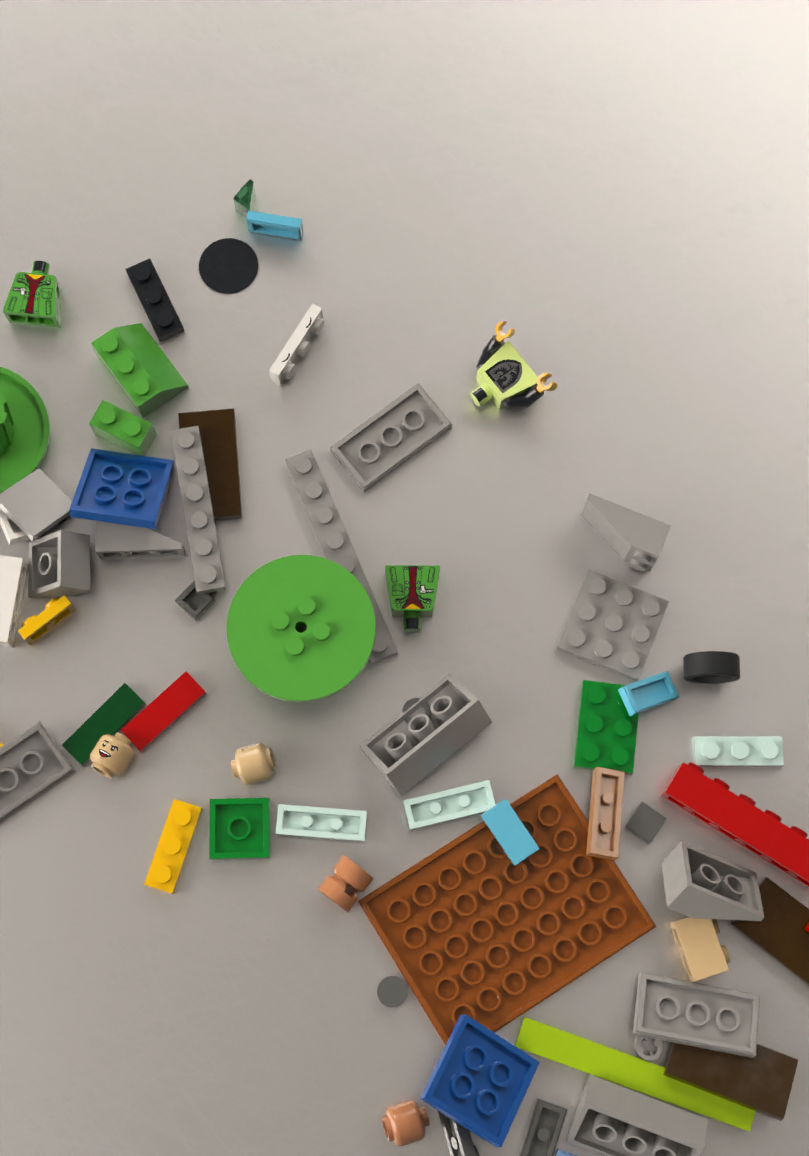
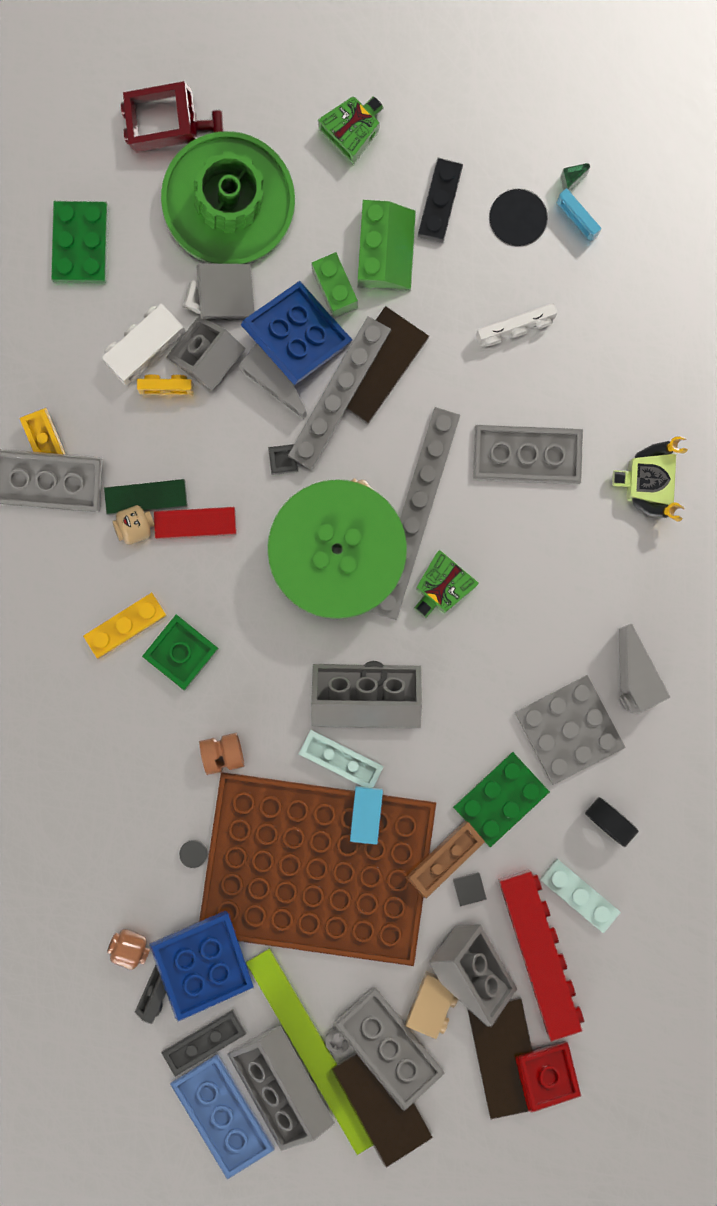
camera: 40 degrees right, 10 degrees up
tan head [231,743,276,785] -> none
light aqua plate [276,804,367,842] -> none
medium azure tile [618,671,679,716] -> none

